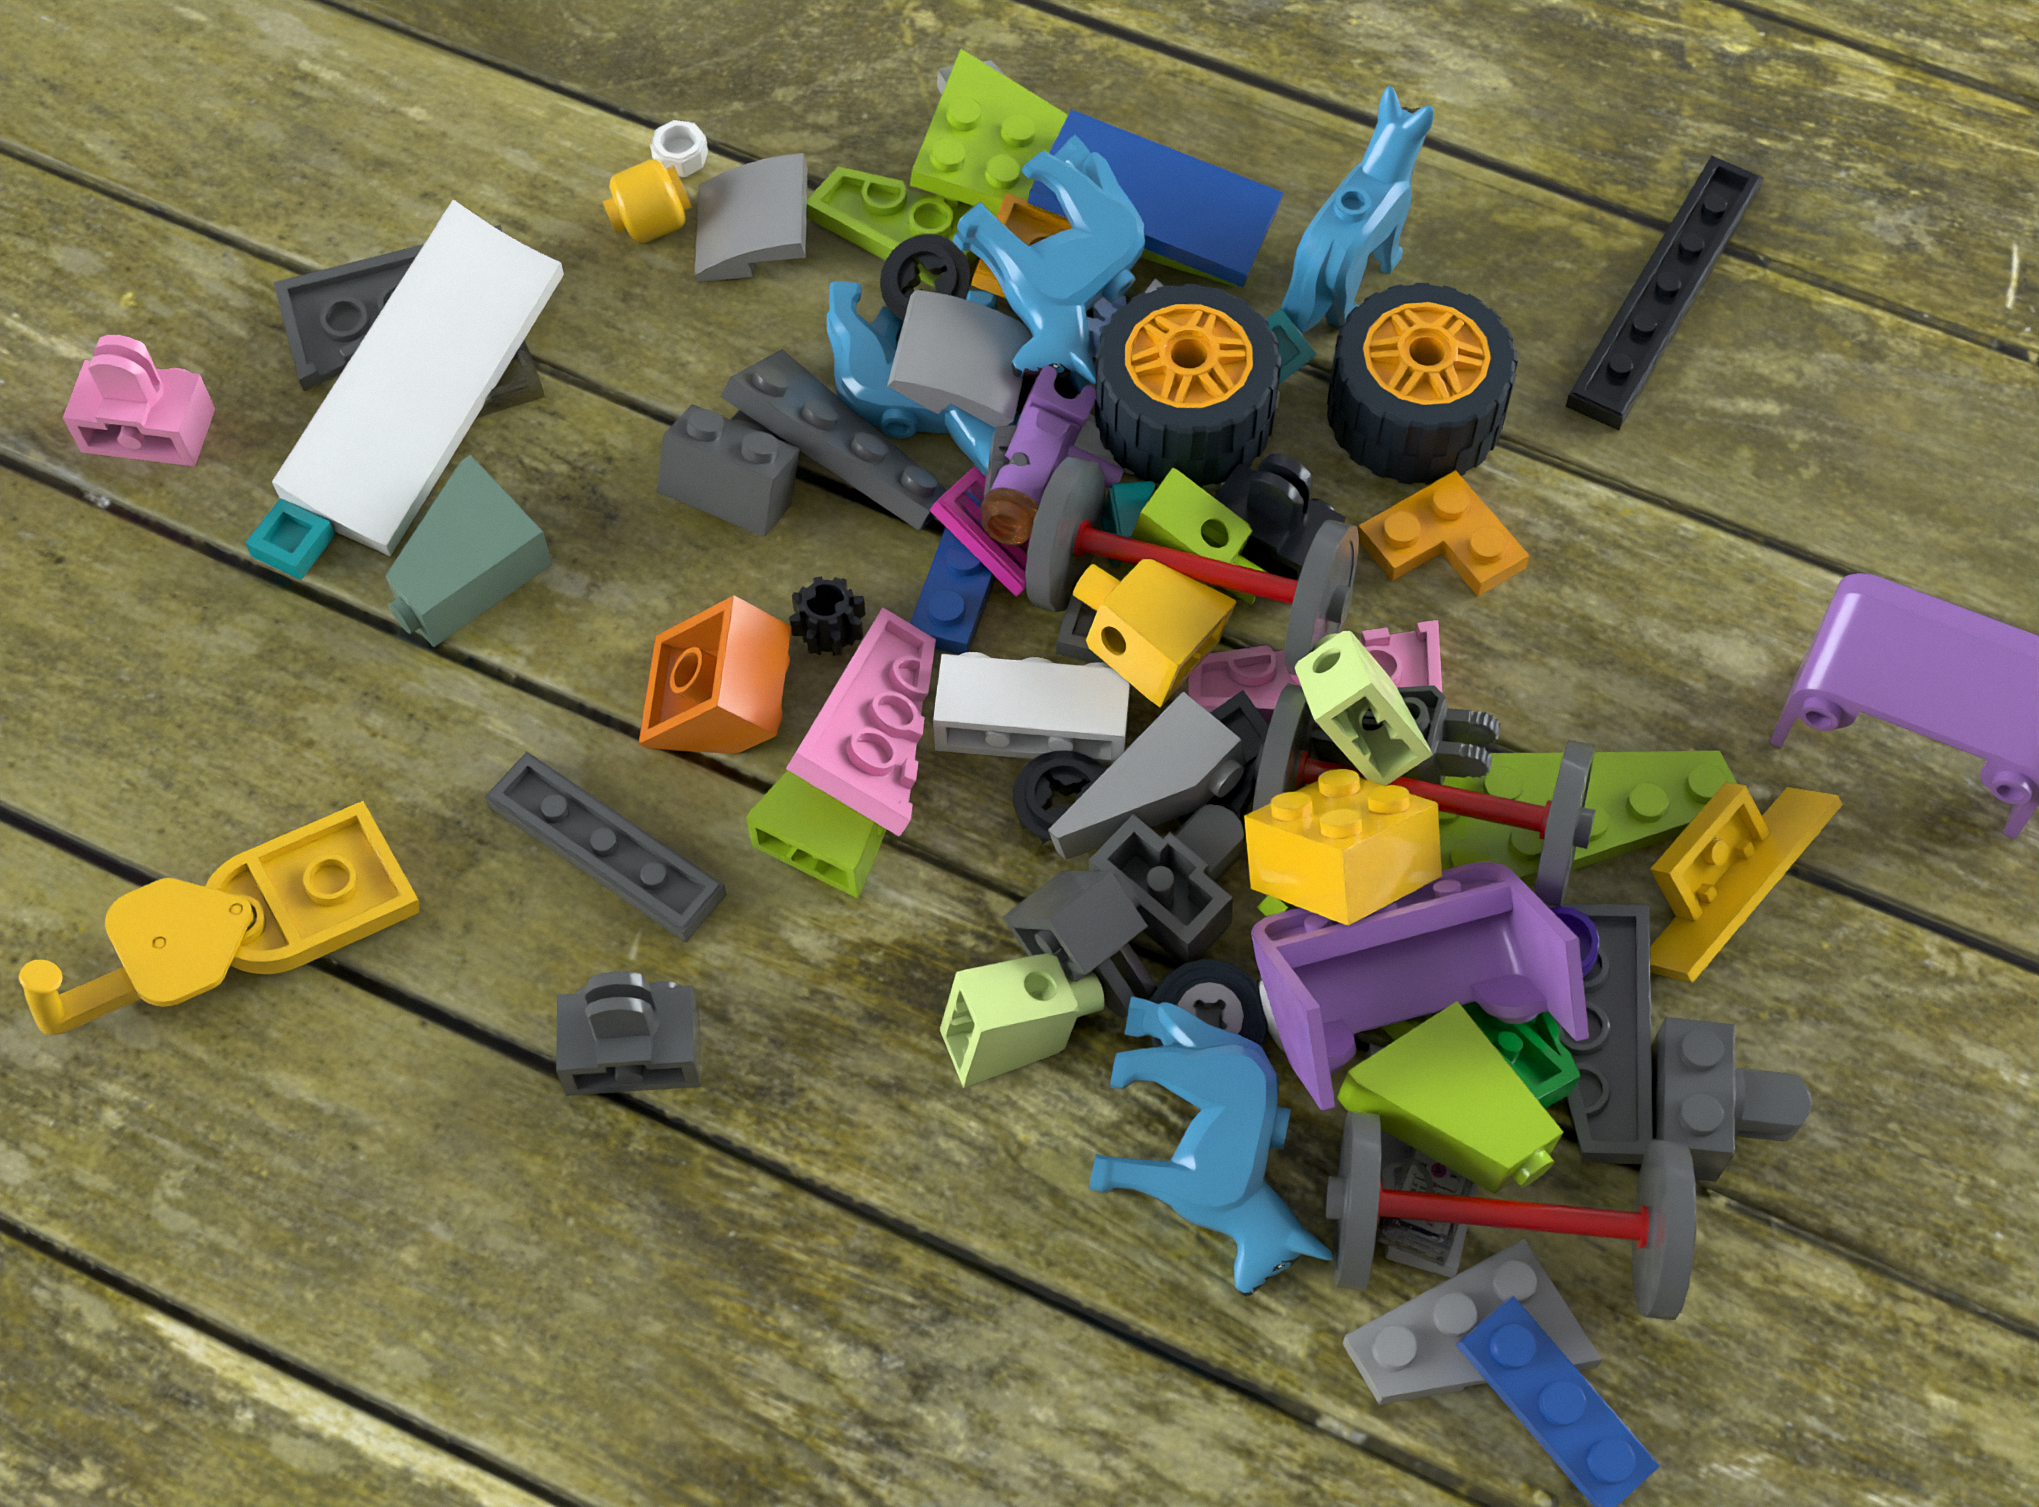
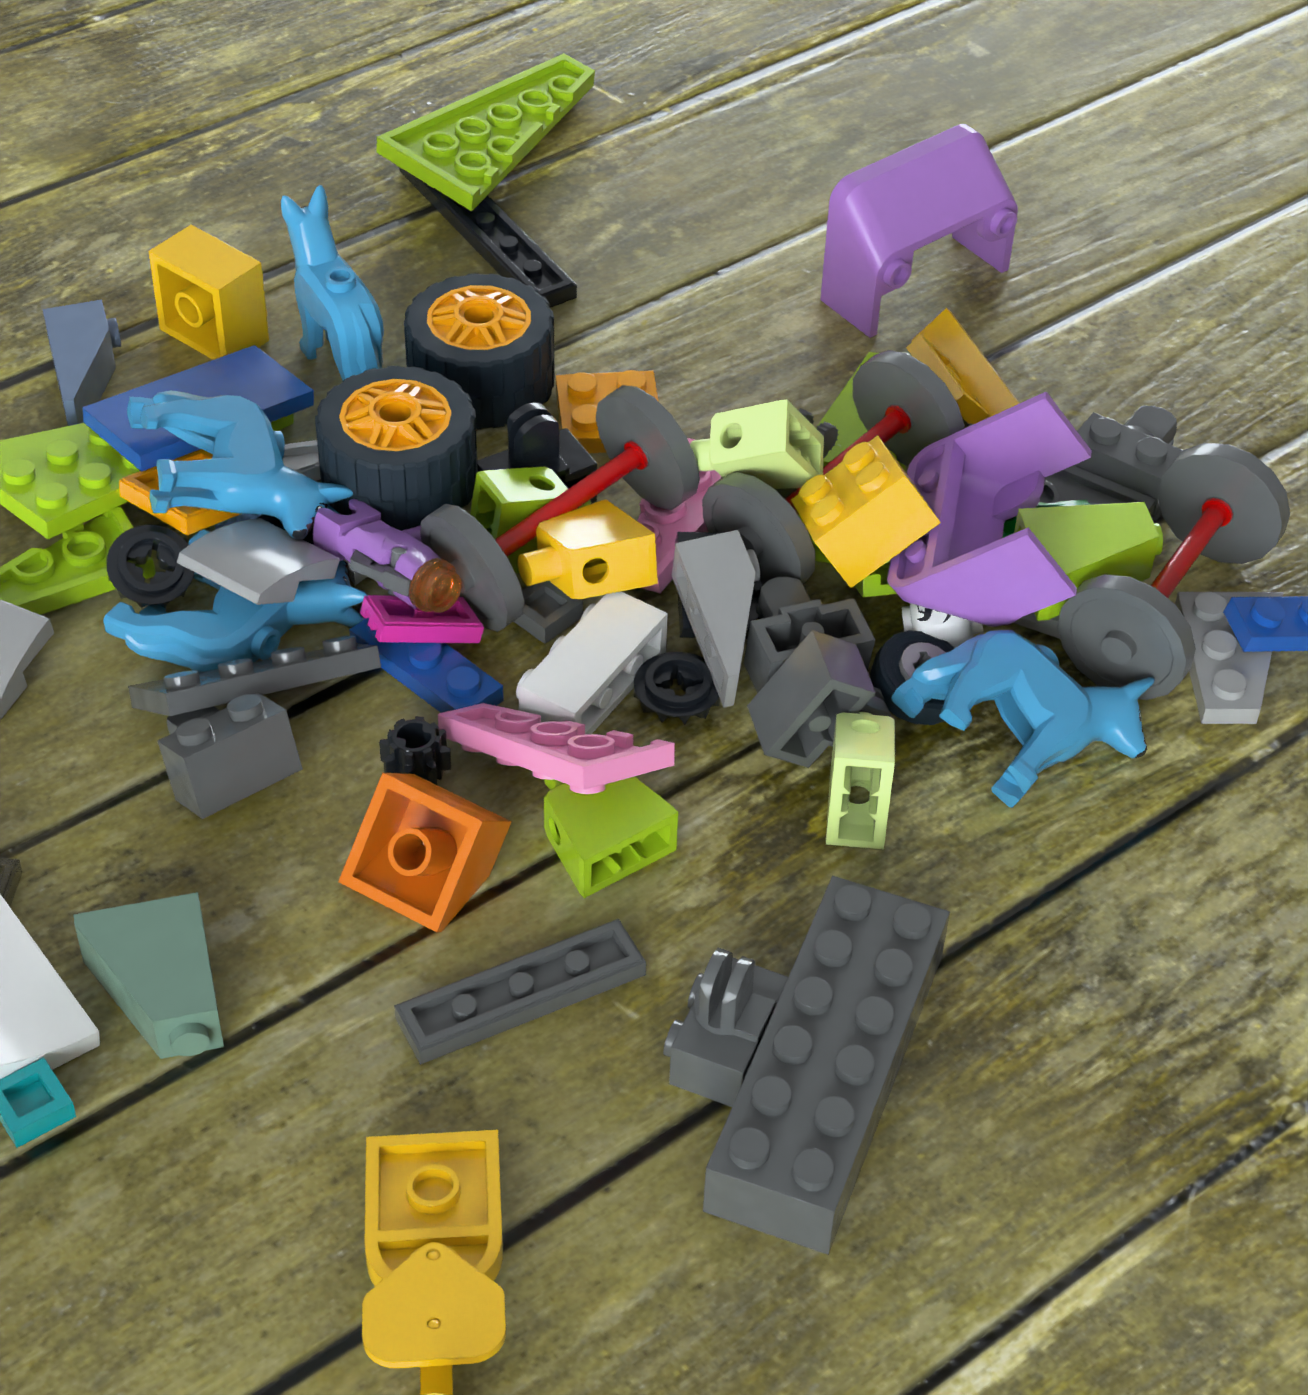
camera: 65 degrees left, 15 degrees down
none -> sand blue slope [43,300,122,426]
none -> yellow brick [148,224,269,360]
none -> lime wing [376,53,595,211]
none -> dark grey brick [703,875,950,1255]

